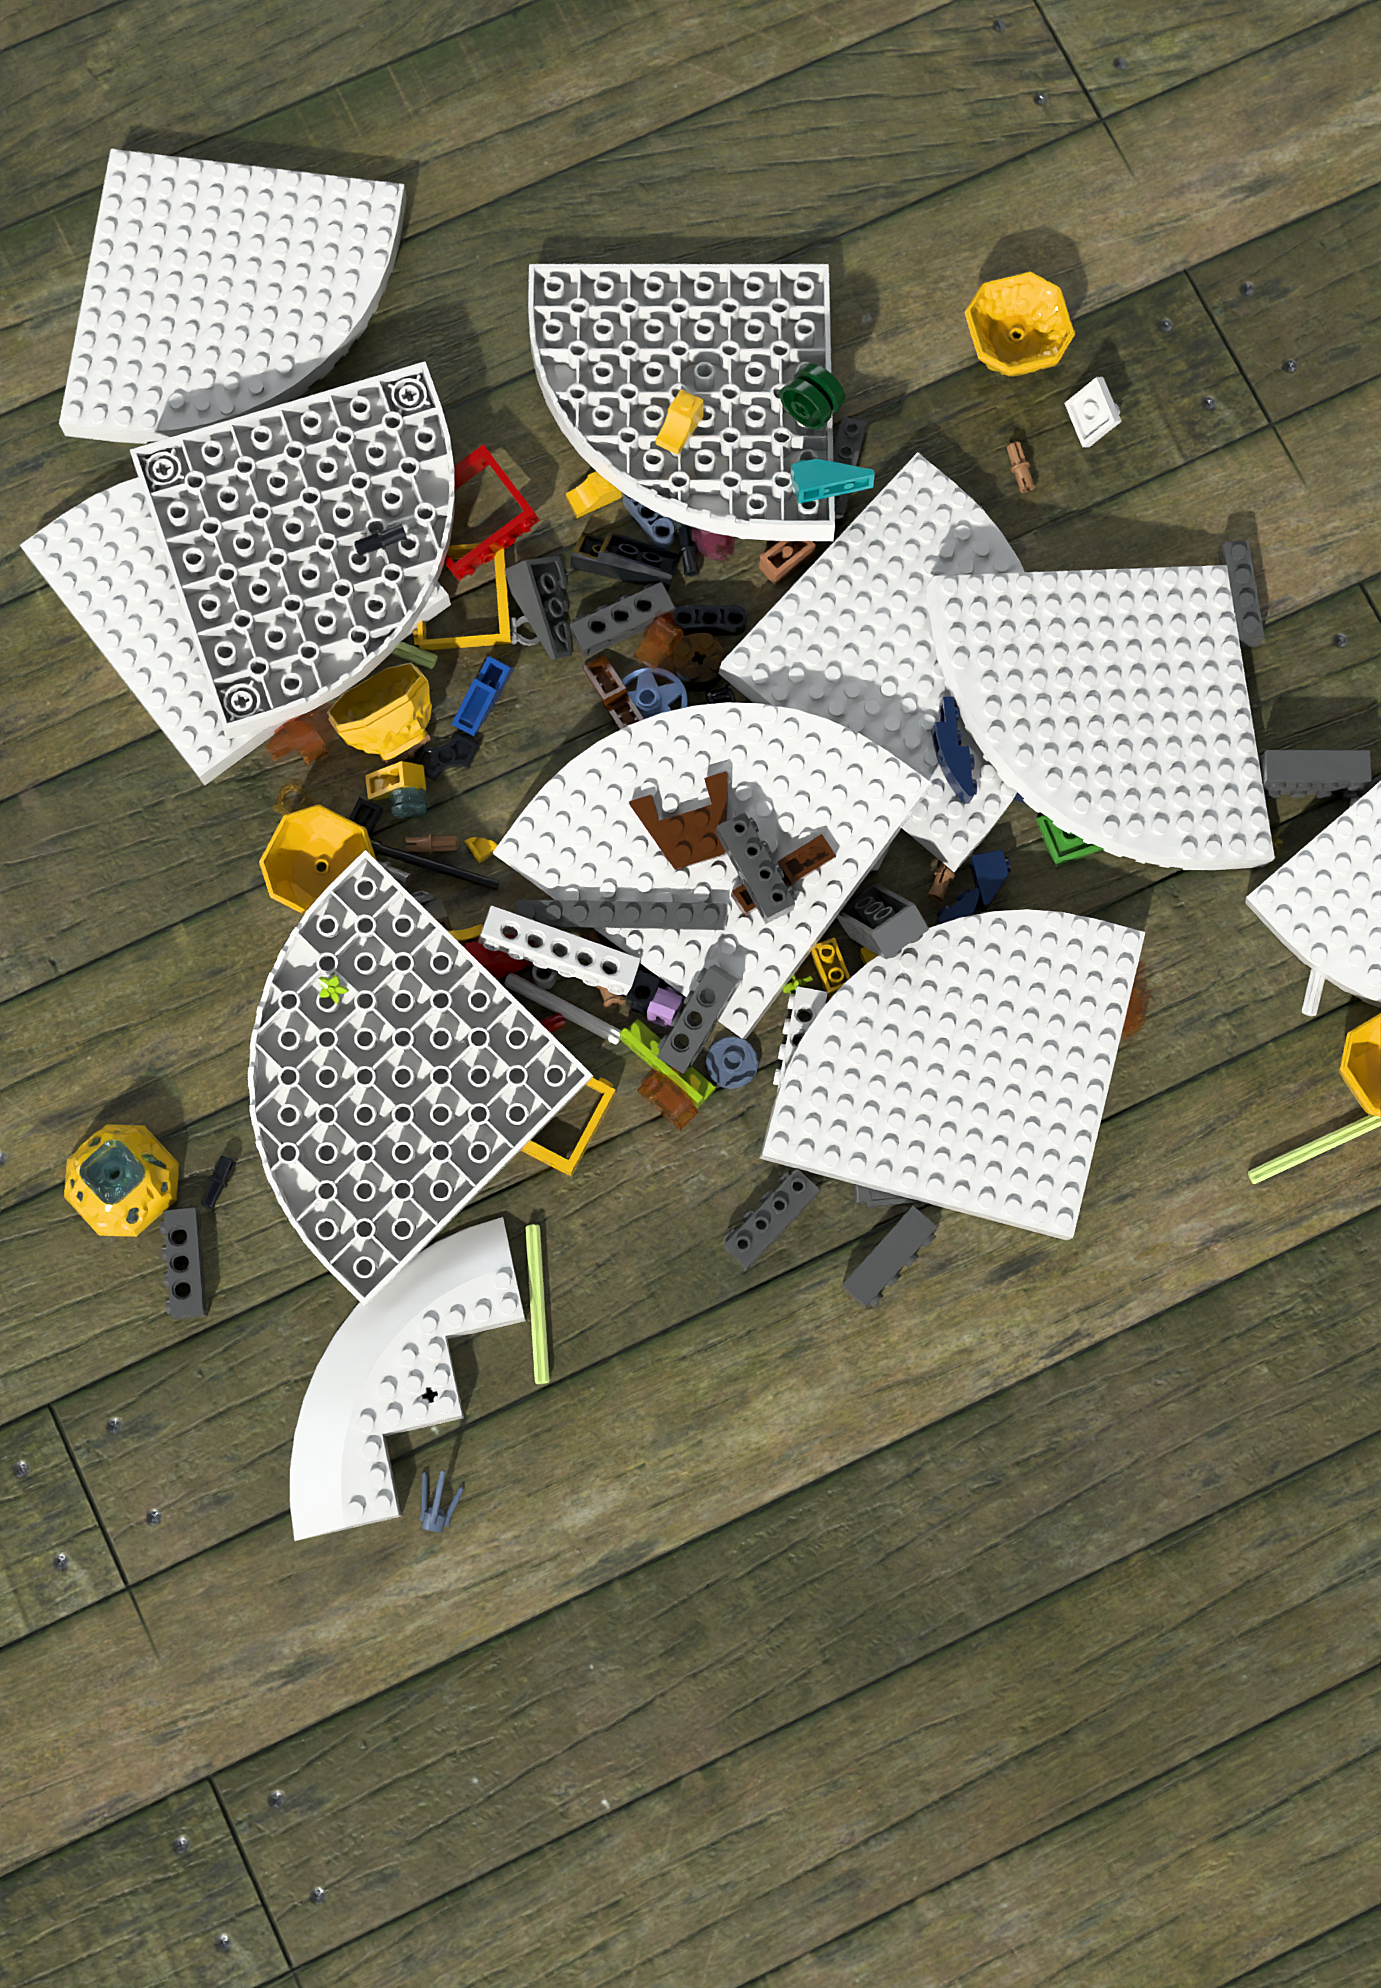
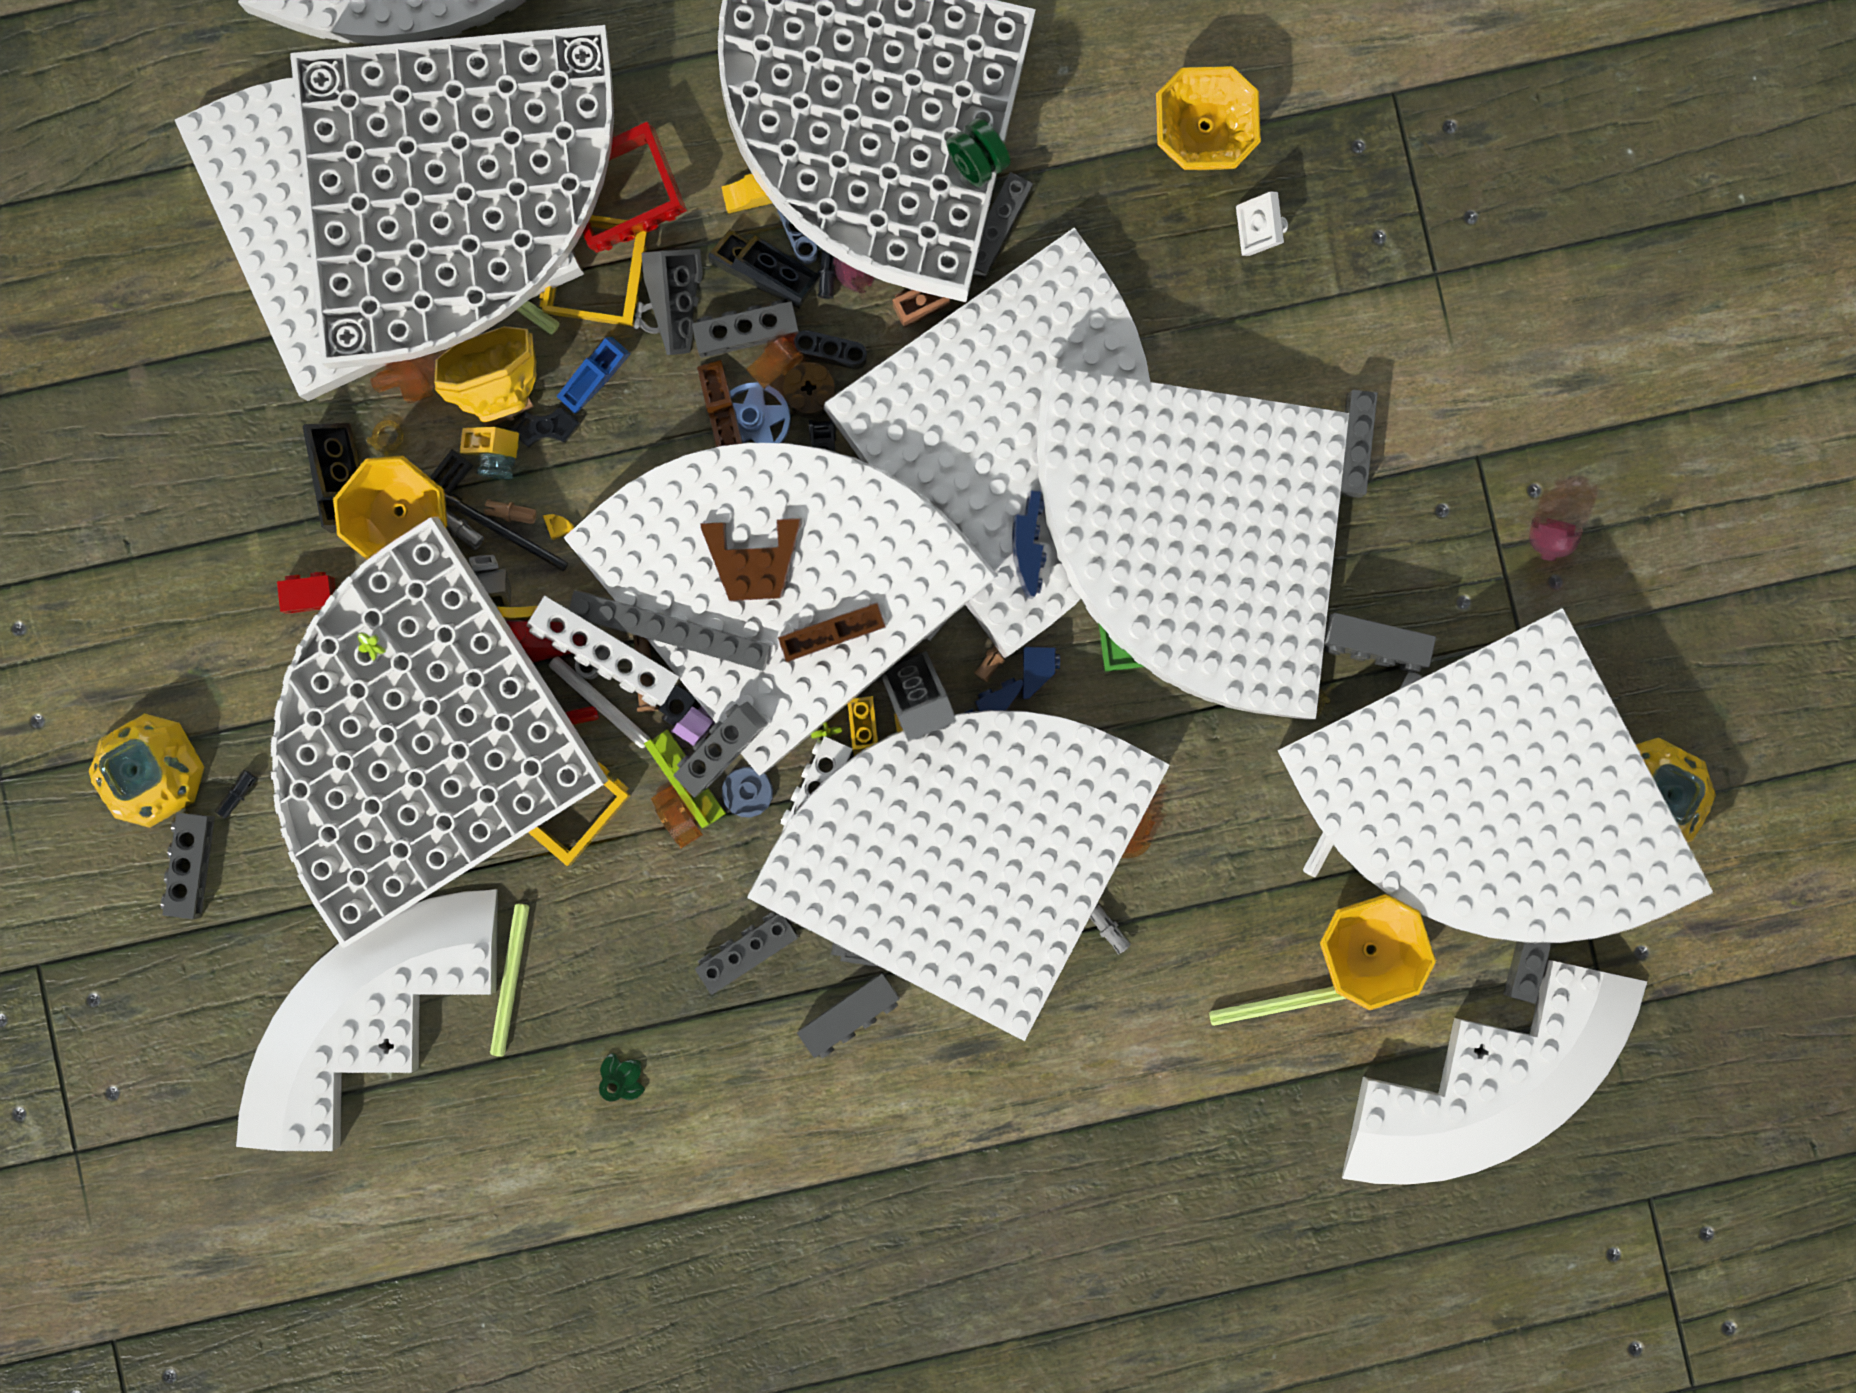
camera: 15 degrees right, 10 degrees up
black axle [354,524,407,556] -> none
sand blue plant [419,1470,464,1533] -> none
yellow arch [656,389,704,455] -> none
dark grey brick [715,812,797,924] -> none
teal slope [791,459,875,504] -> none
medium nougat axle [1007,442,1035,493] -> none
none -> red brick [277,572,336,614]
none -> black slope [303,423,360,534]
none -> dark green plate [599,1053,645,1102]
none -> light grey pin [1090,904,1131,955]

